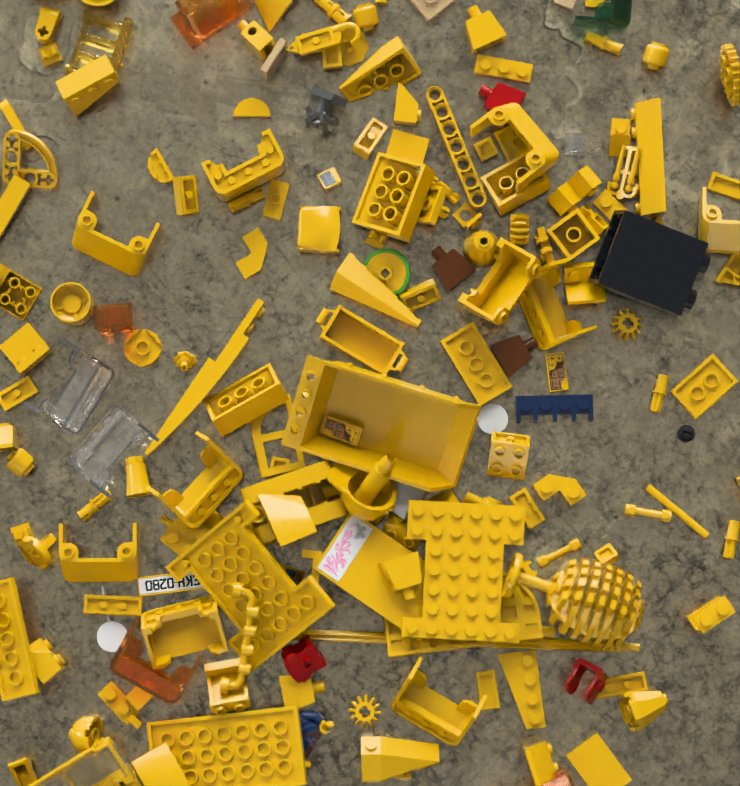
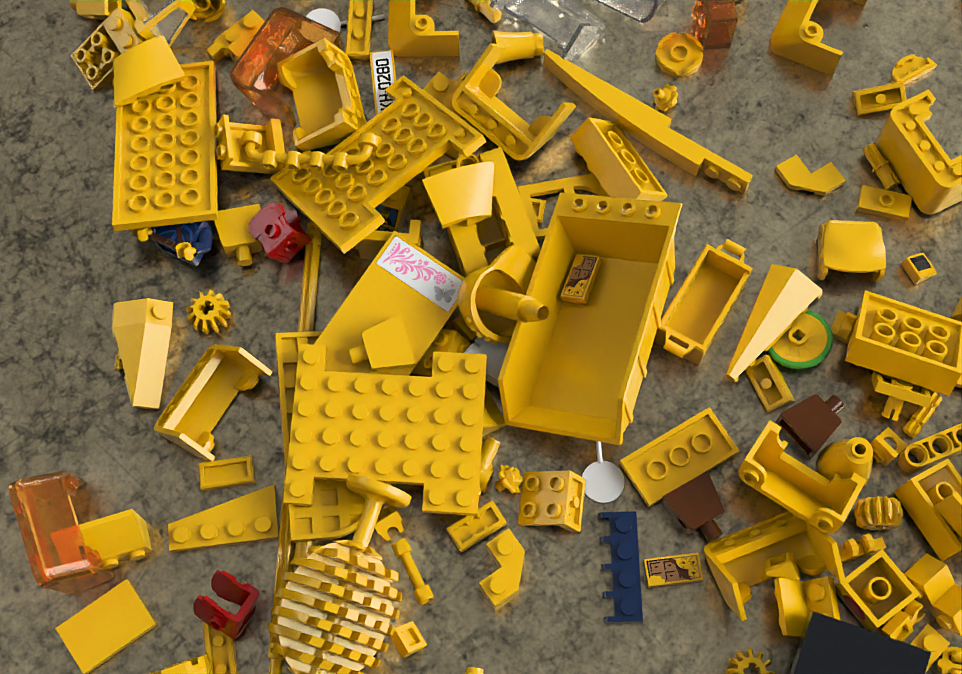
camera: 90 degrees right, 15 degrees down
none -> yellow plant [494,465,523,494]
none -> yellow slope [765,551,800,580]

